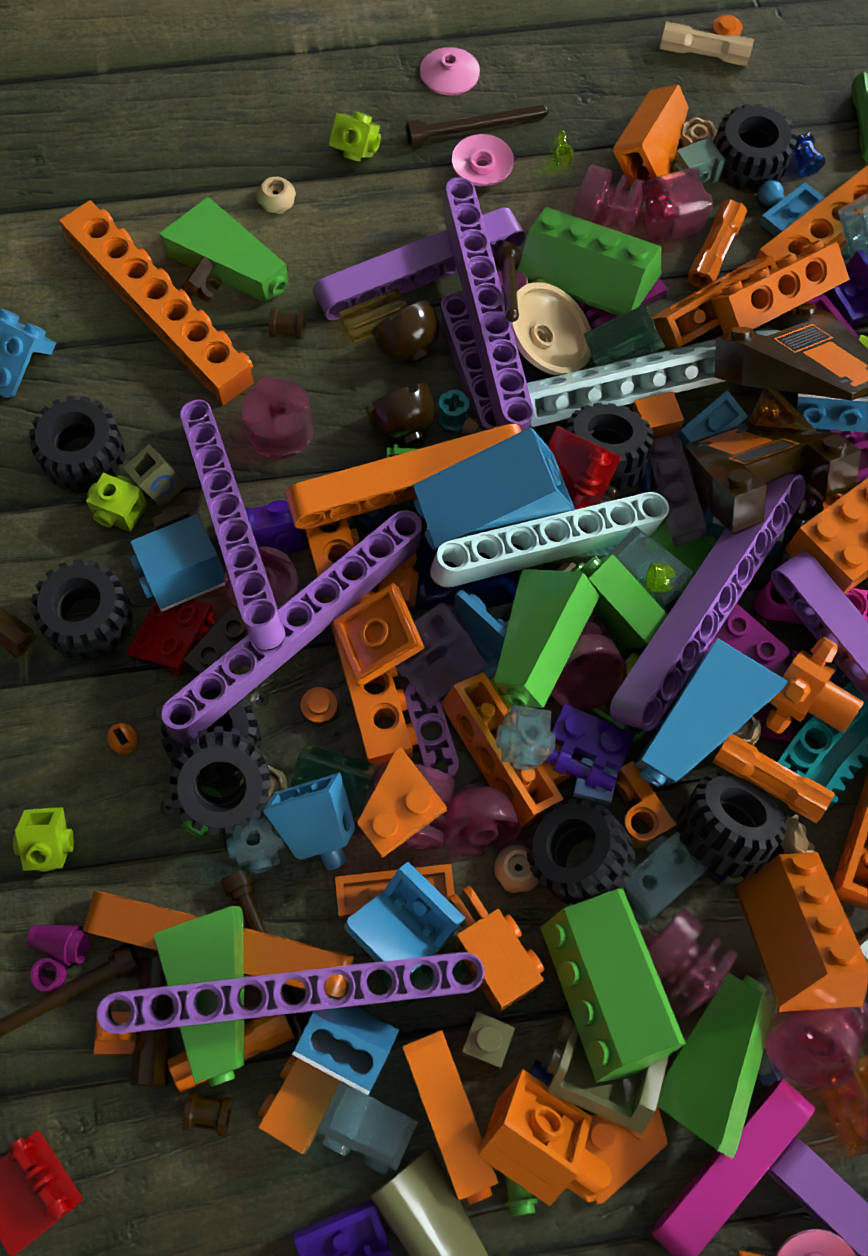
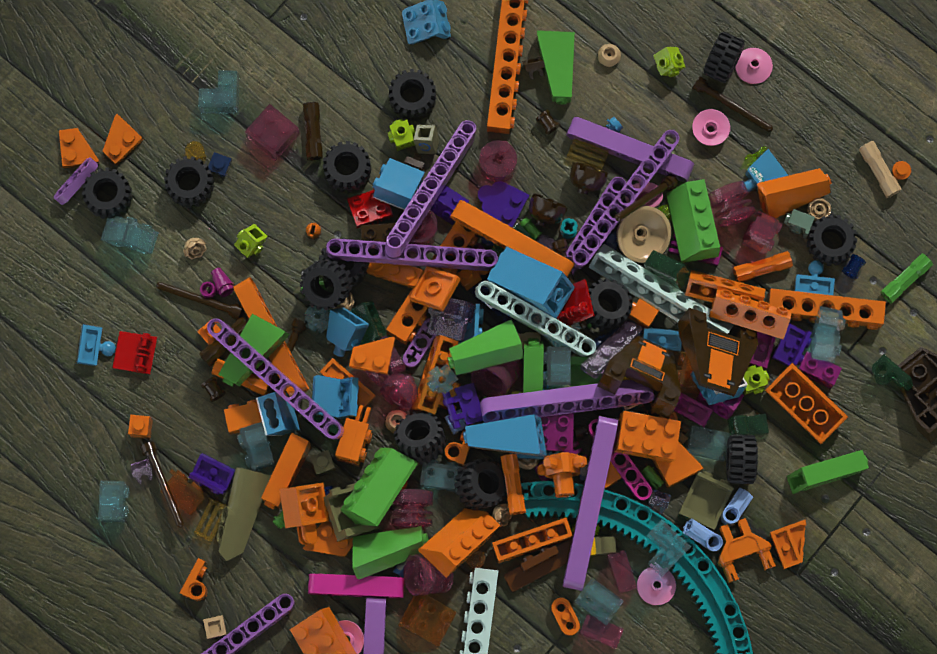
camera: 50 degrees right, 10 degrees up
orange plate [300,687,338,724] -> none
clear neon green hinge [646,562,676,593] -> none
none -> orange plate [366,255,424,288]
none -> dark purple plate [478,181,530,228]
none -> dark azure plate [606,117,623,133]
none -> black tyre [704,31,744,83]
none -> dark azure torso [741,149,789,194]

